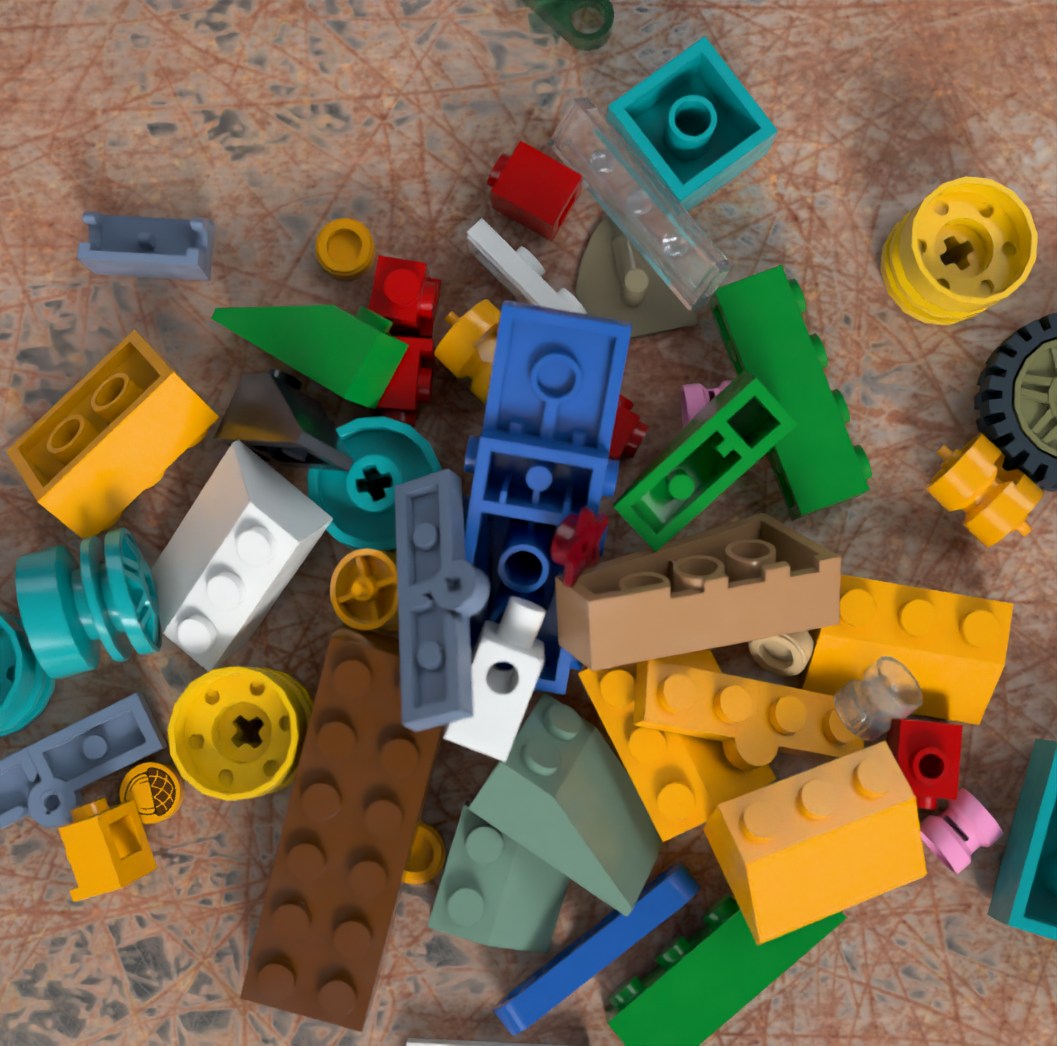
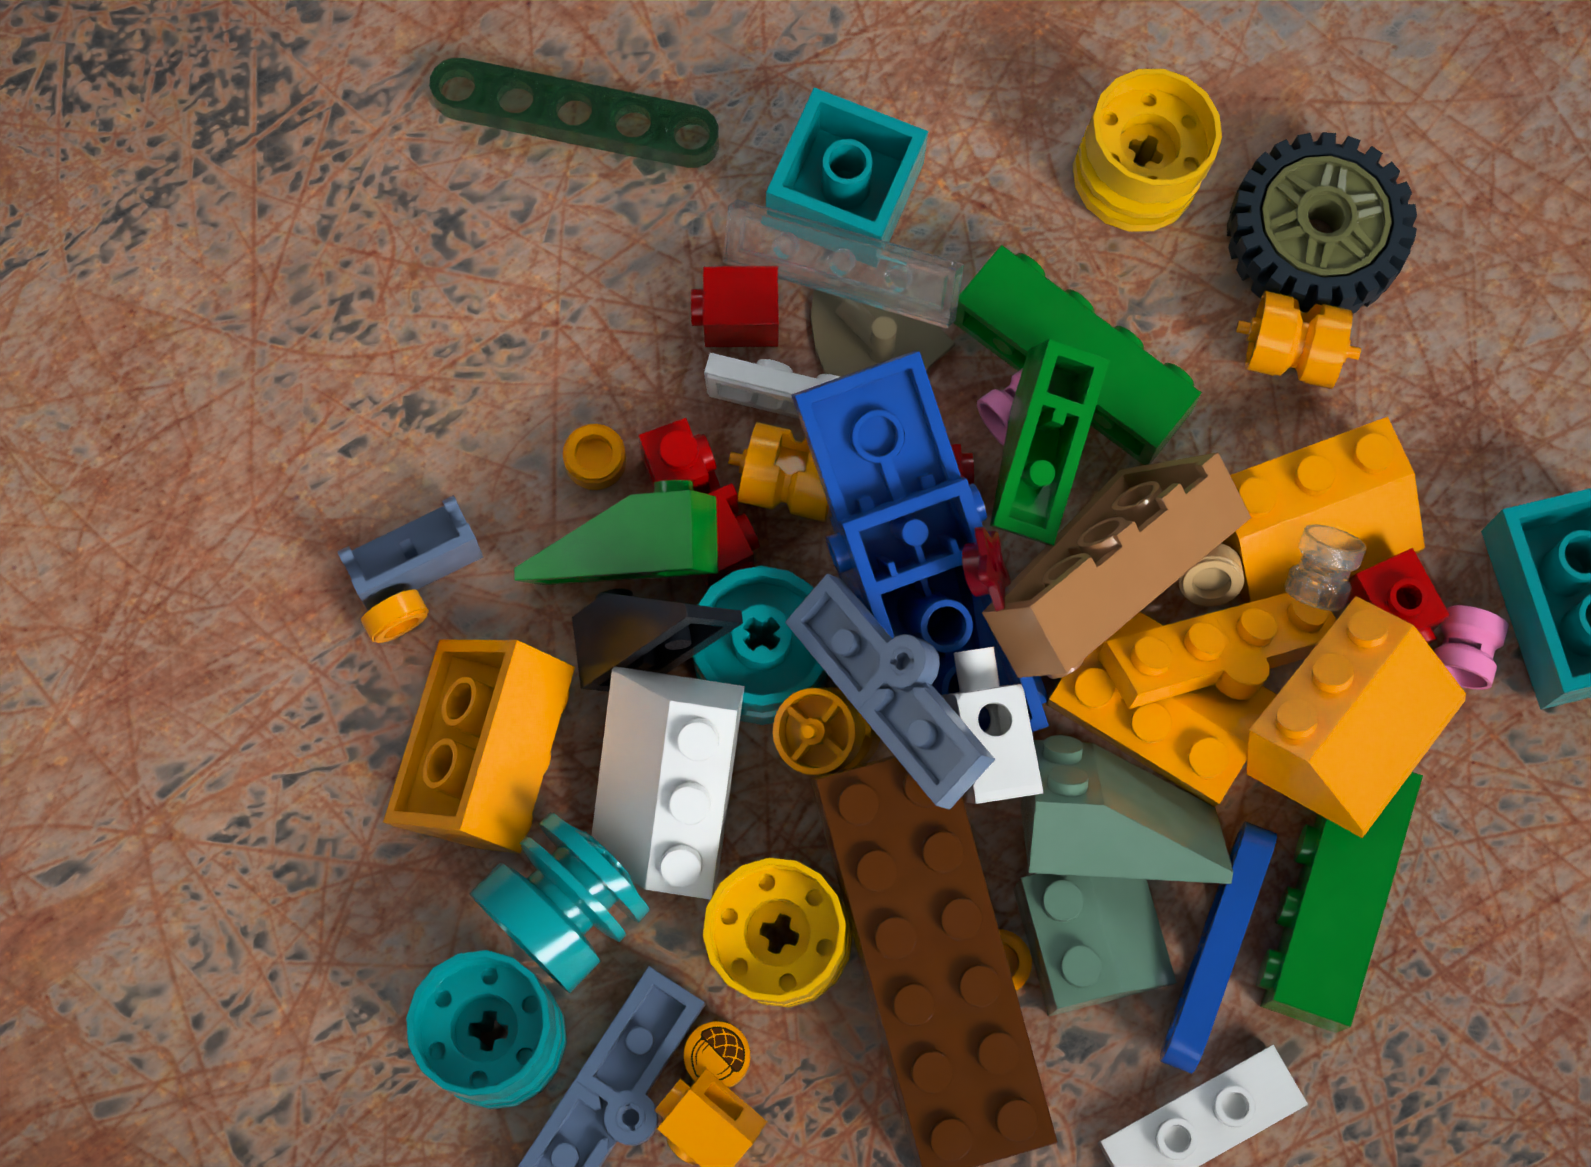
camera: 35 degrees left, 10 degrees down
none -> light orange tile [361,589,429,643]

